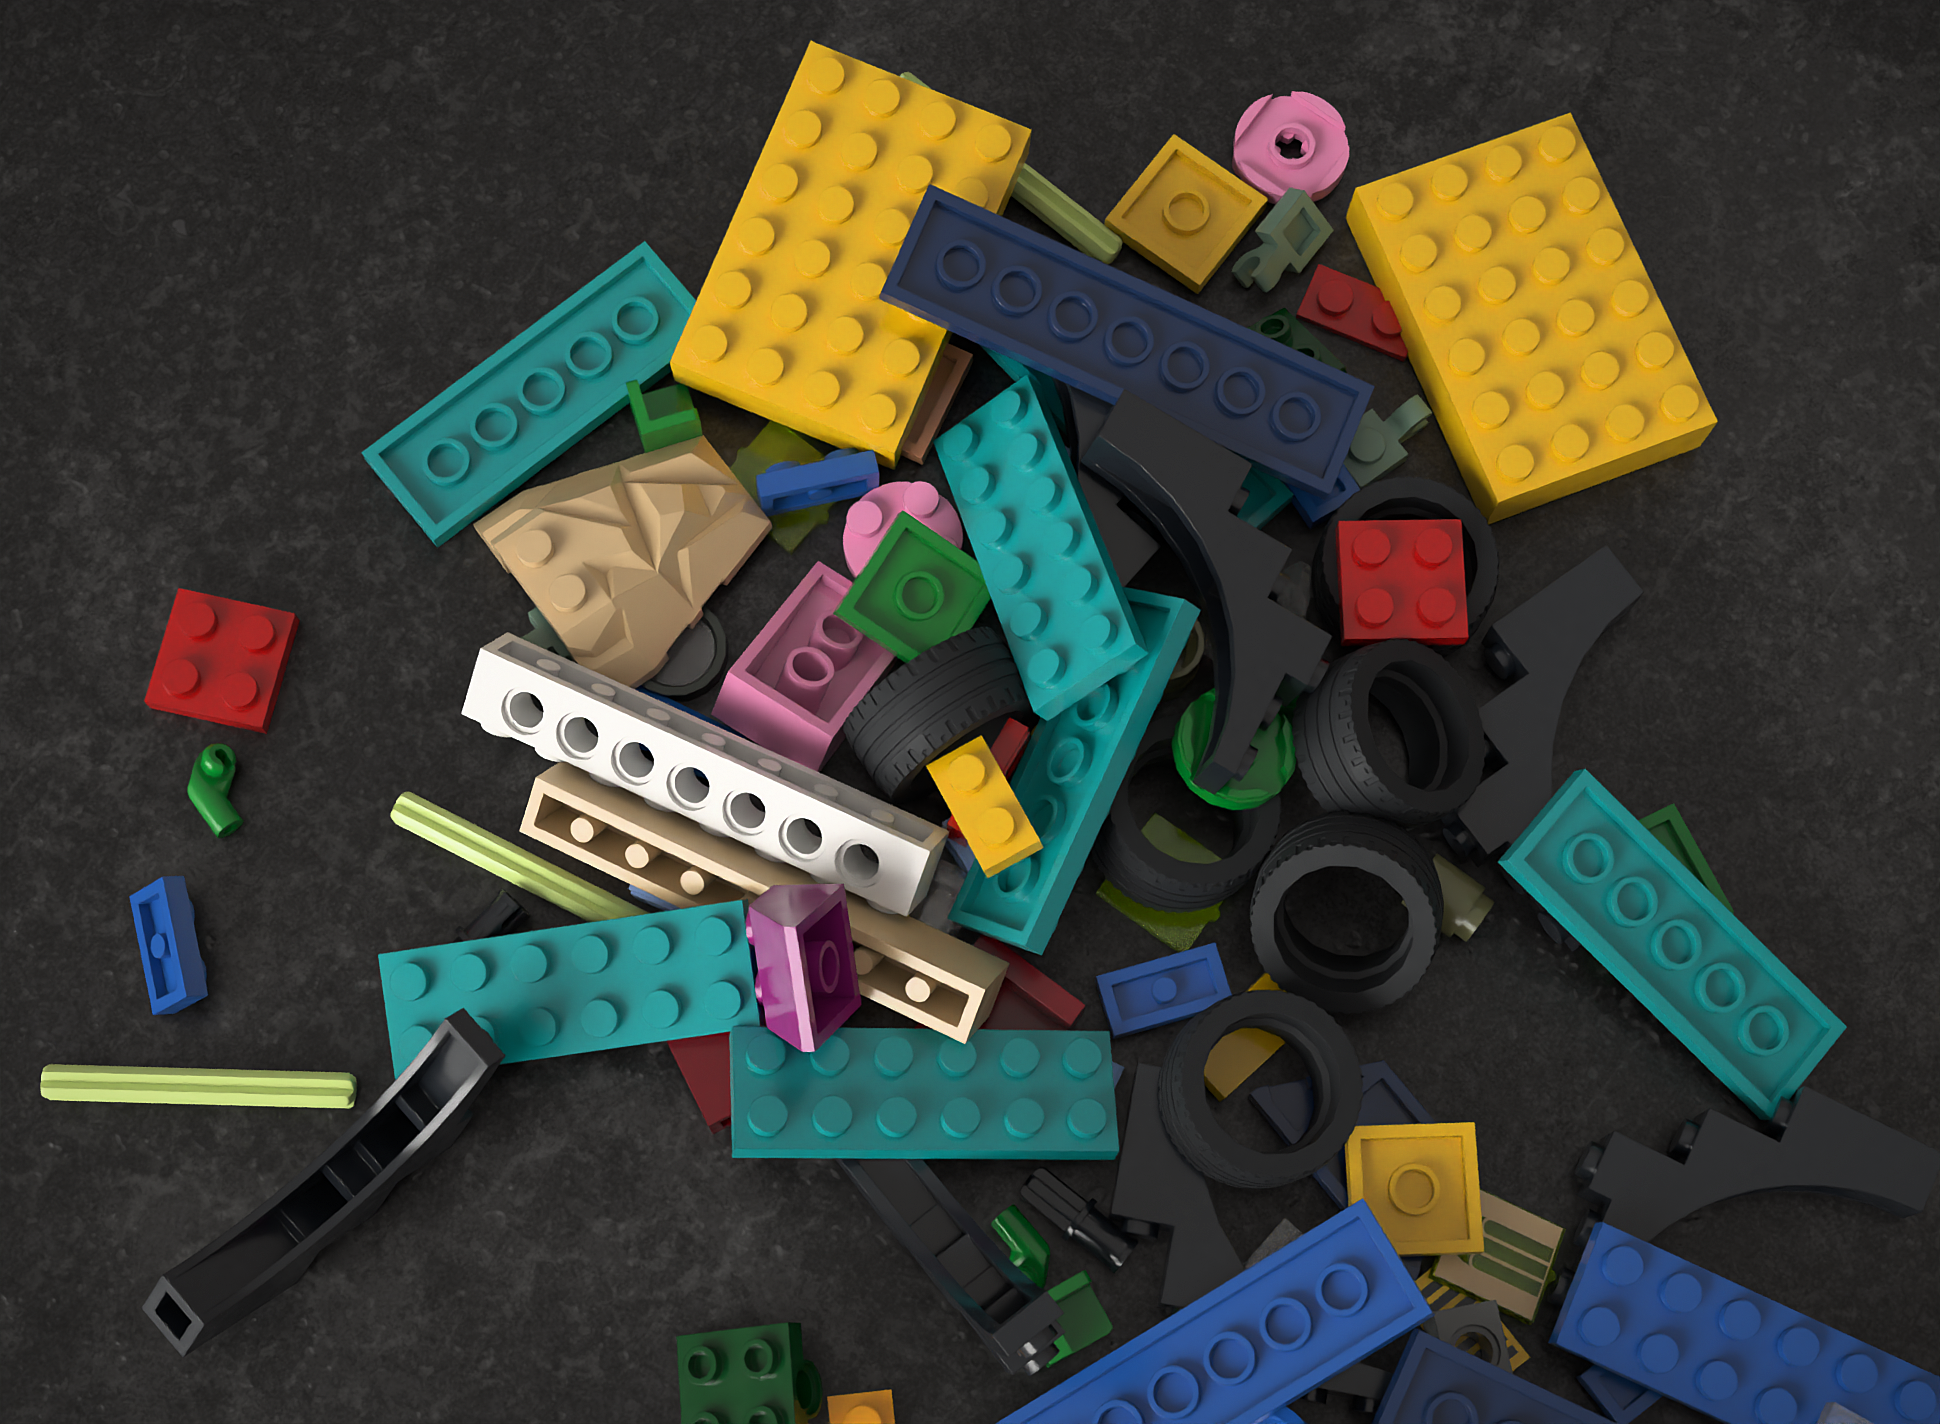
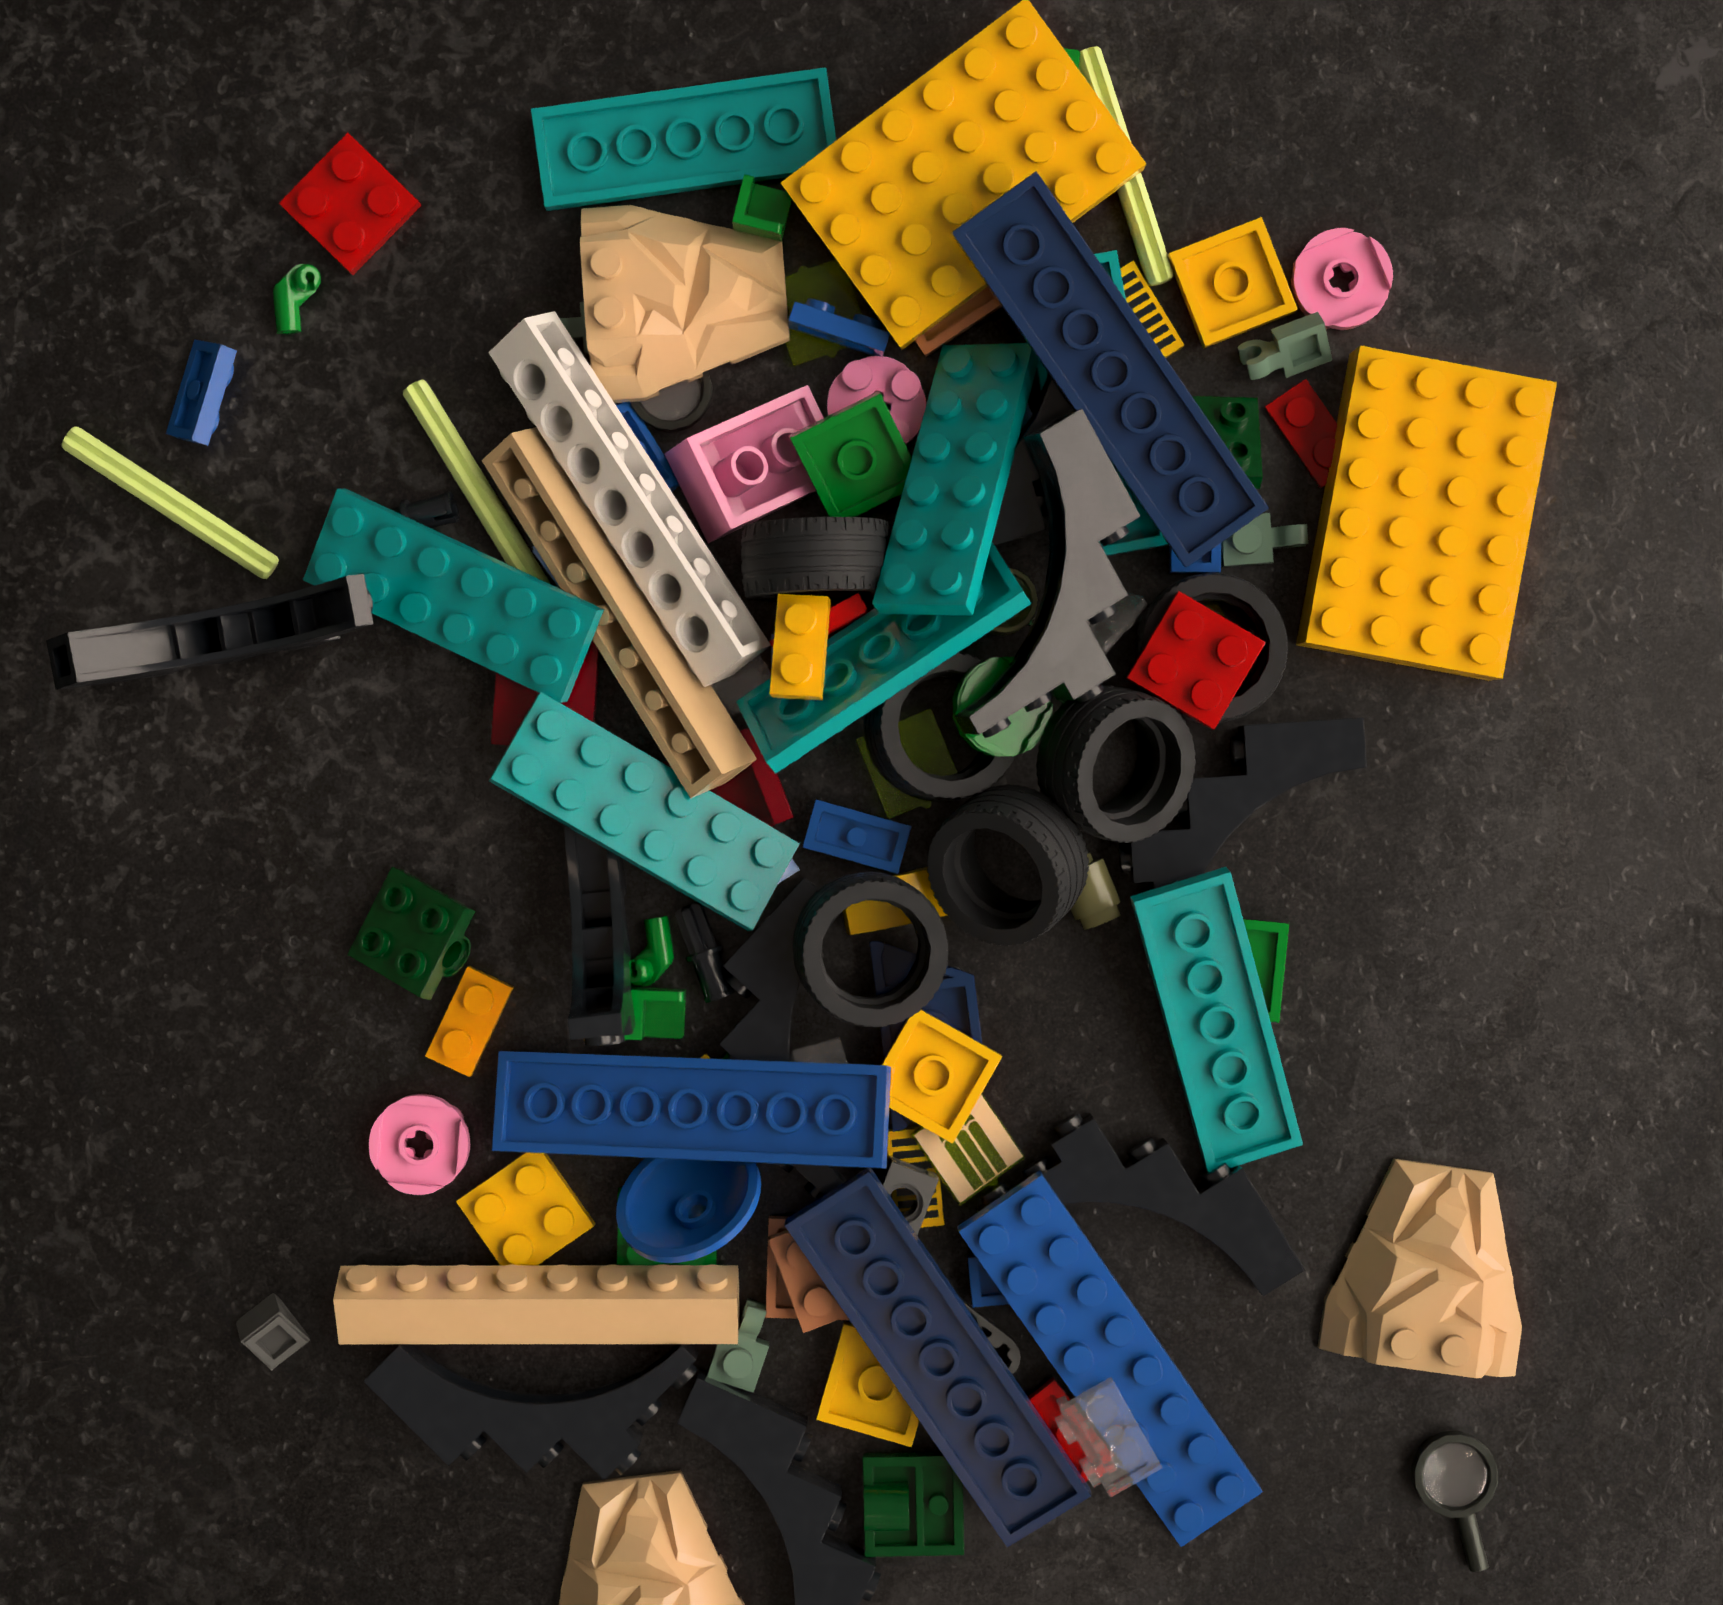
camera: 30 degrees right, 15 degrees up
magenta slope [746,884,862,1052] -> none

